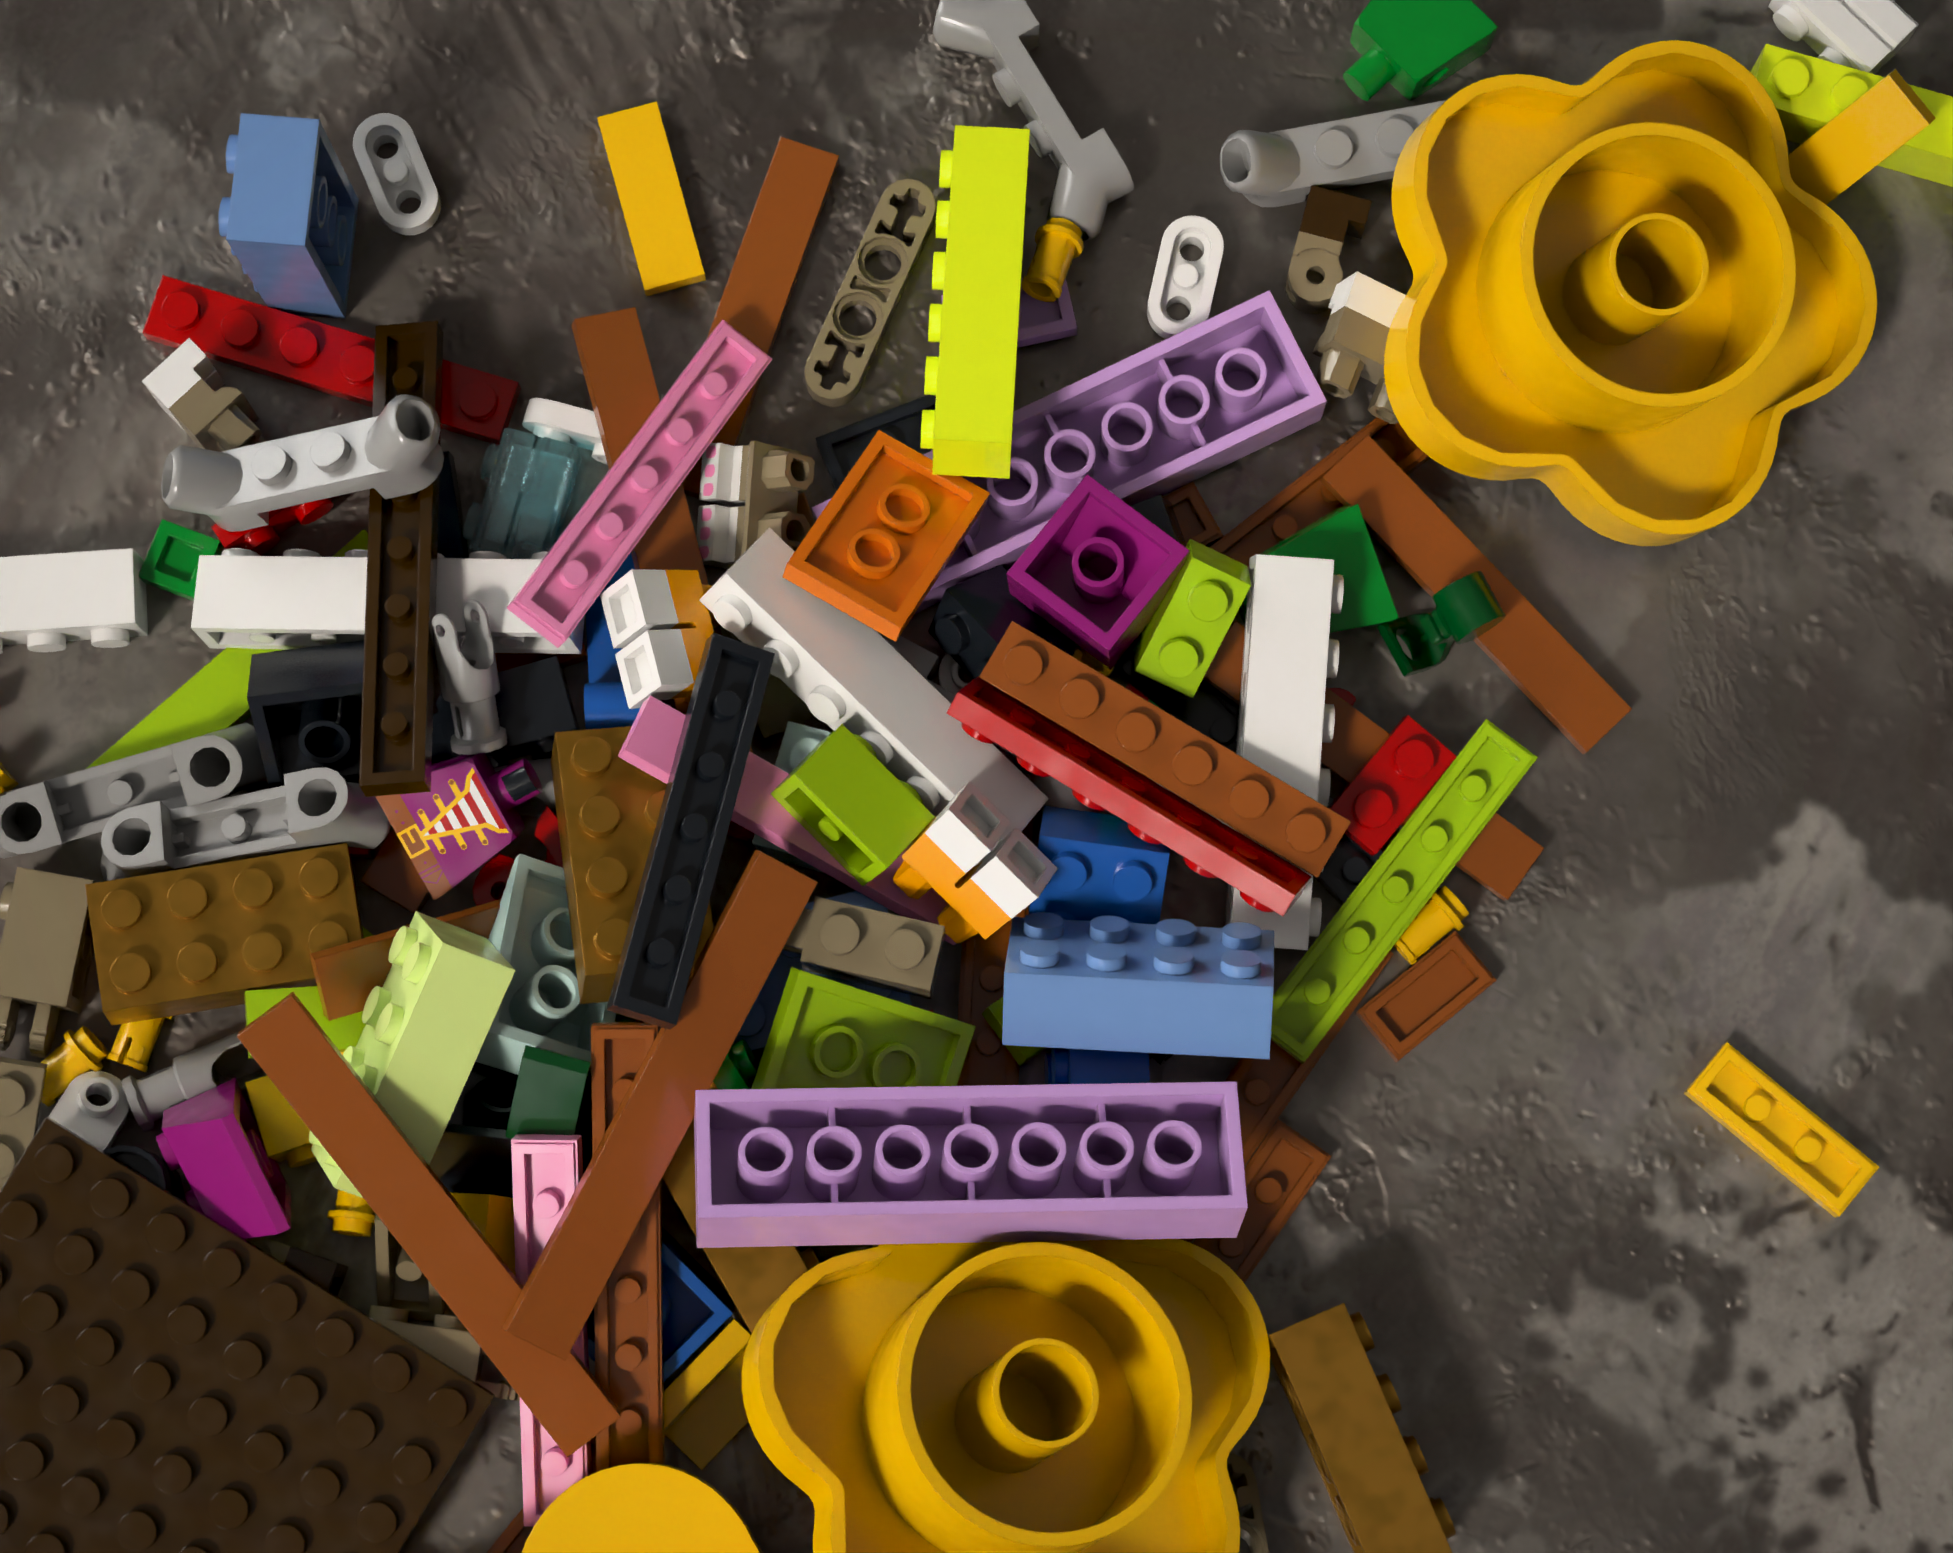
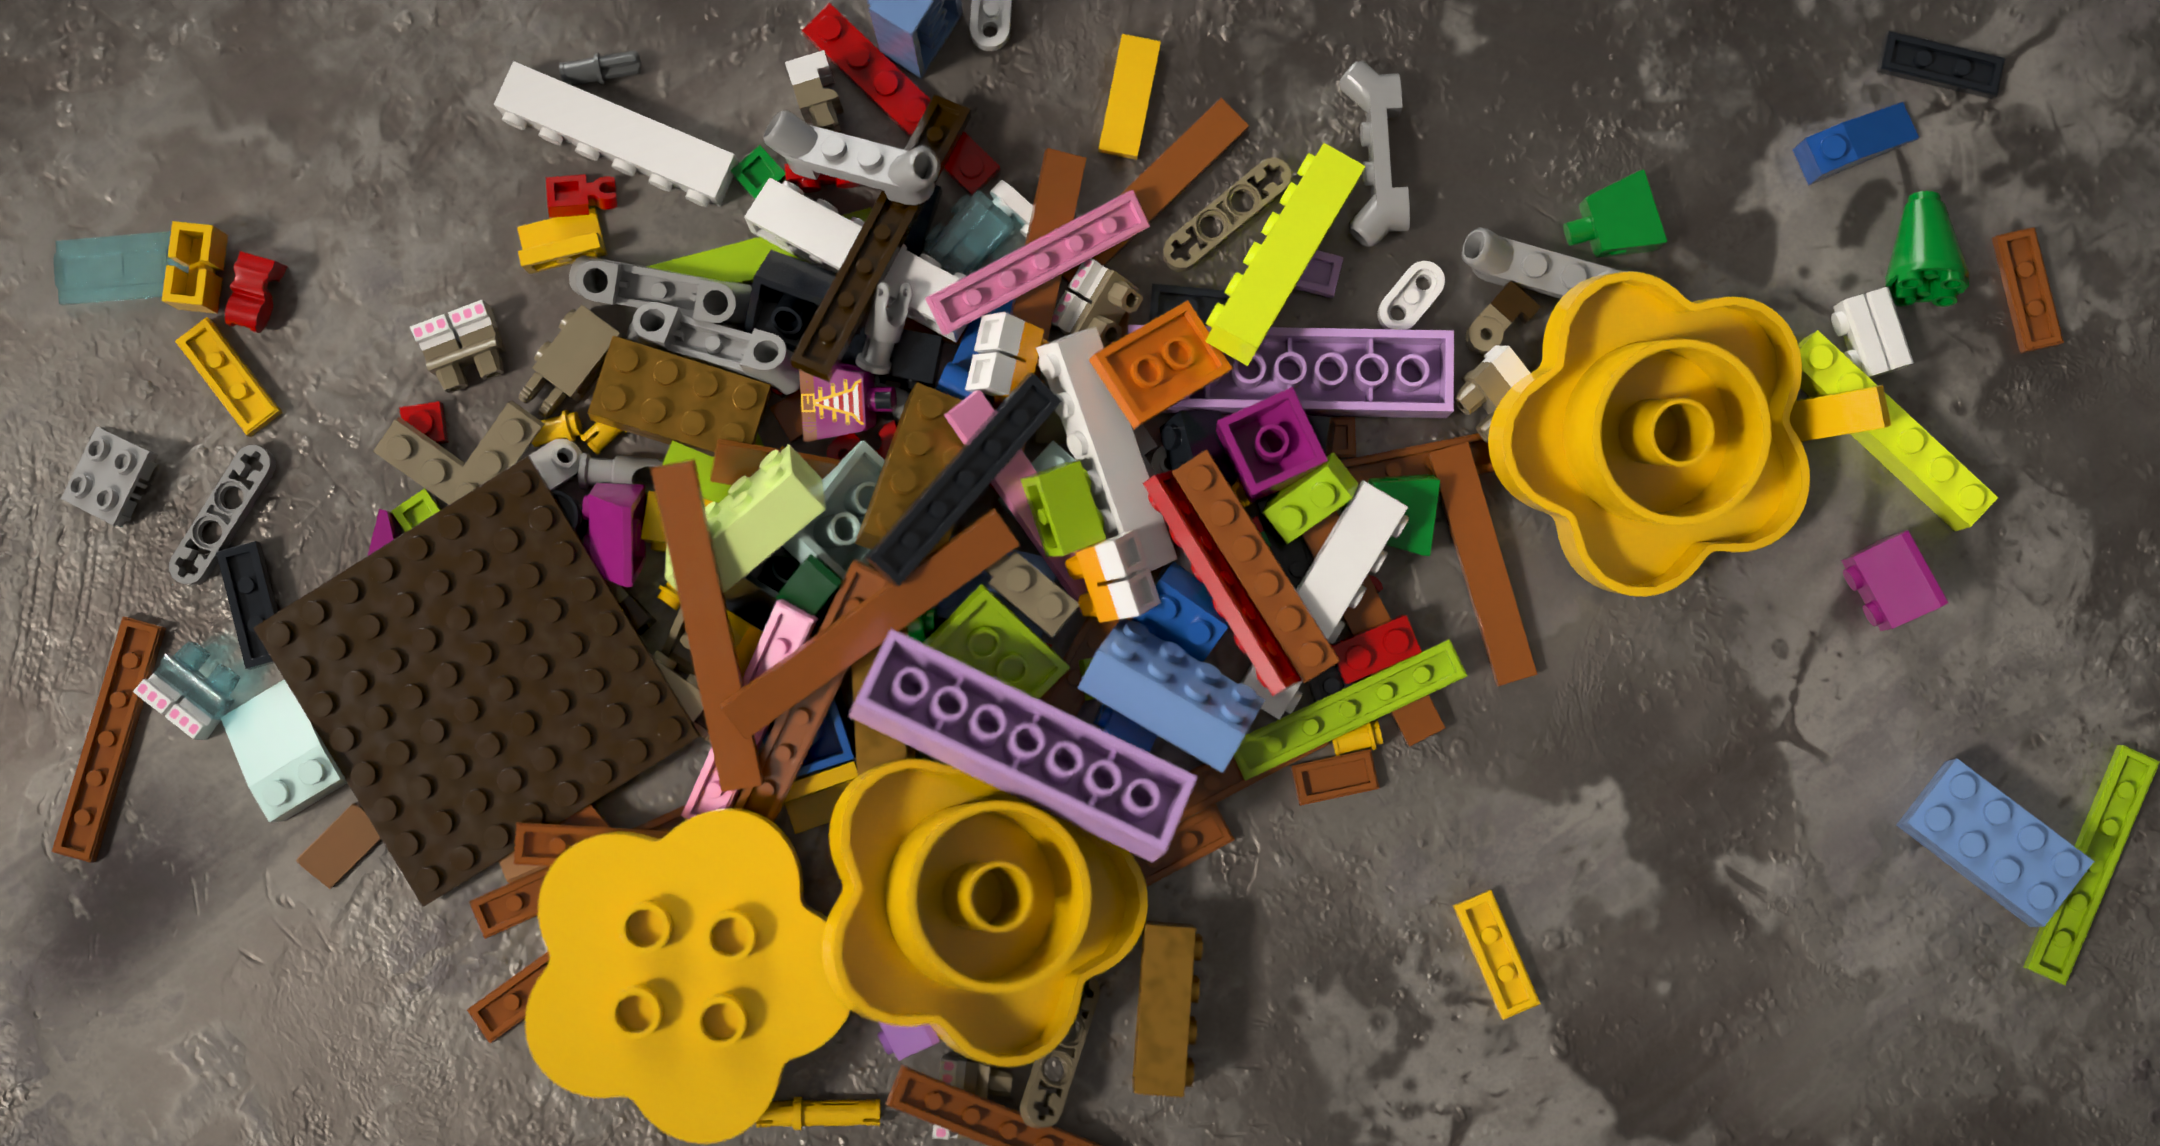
camera: 25 degrees right, 5 degrees up
yellow pin [1022,218,1084,302] -> none
dark green leg [1377,571,1506,677] -> none

